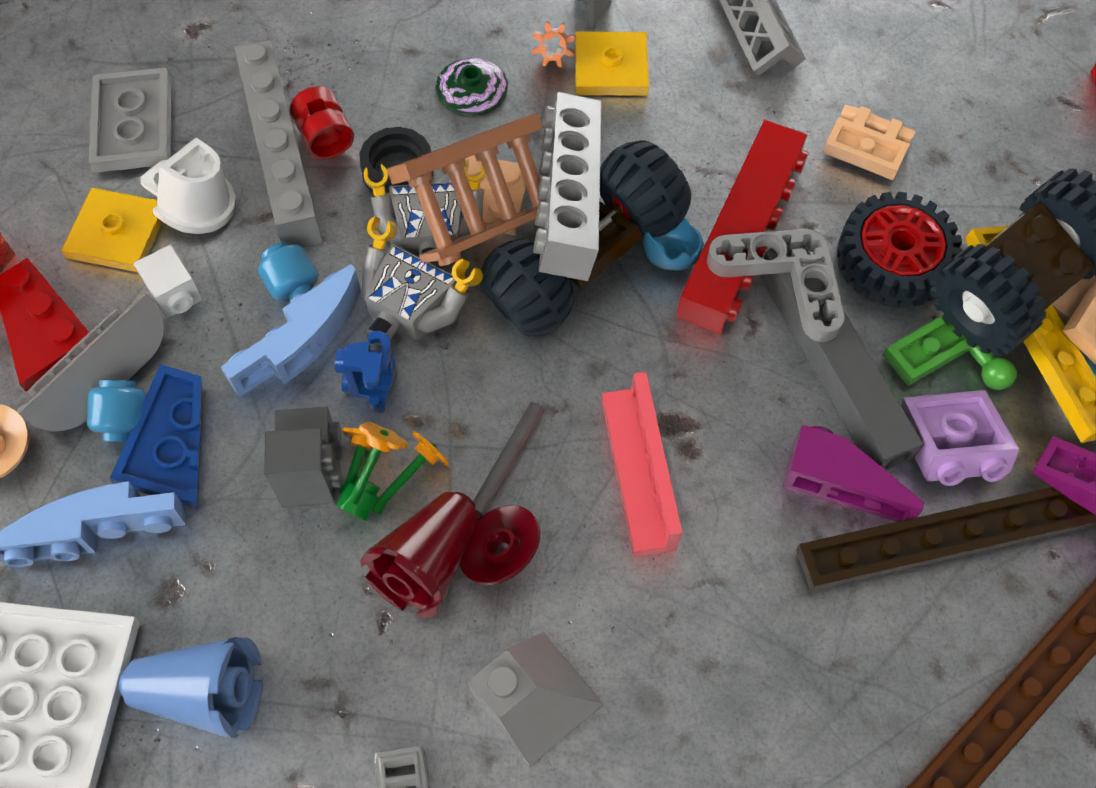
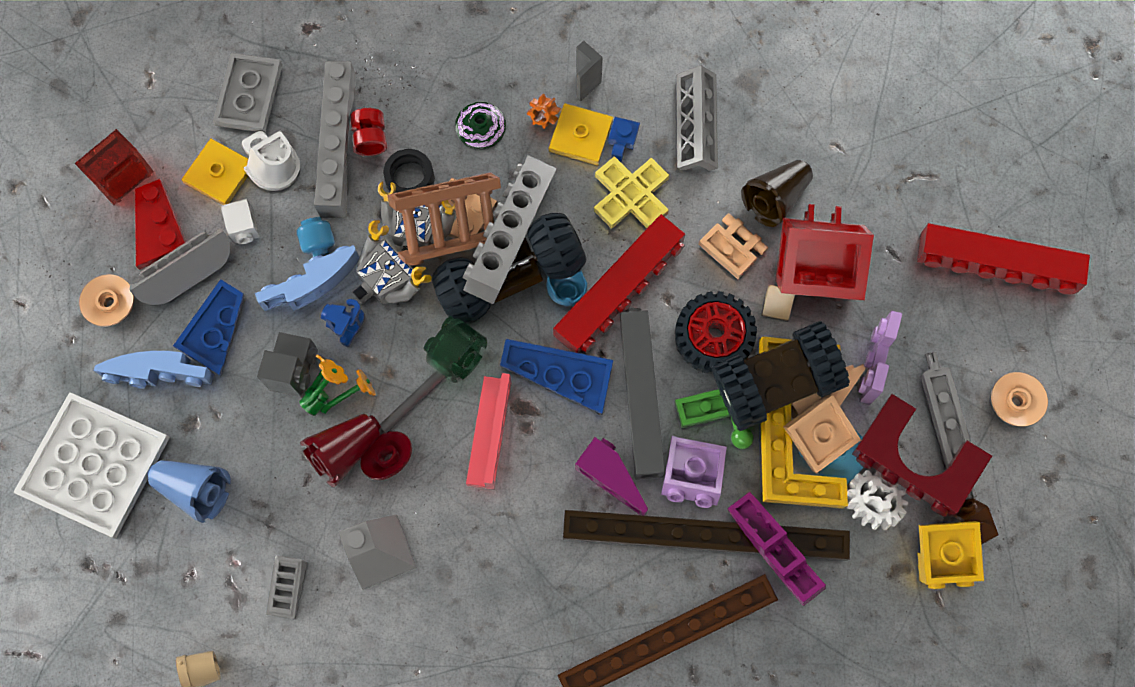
camera: 20 degrees right, 10 degrees up
dark azure head [87,380,146,441] -> none
light grey beam [707,229,844,342] -> none
none -> clear green brick [423,316,487,383]
none -> blue wing [500,339,613,415]
none -> light yellow plate [594,156,670,229]
none -> blue plate [608,117,640,162]
none -> dark brown cone [741,160,813,227]
none -> tan slope [761,285,795,321]
none -> red piece [775,204,874,301]

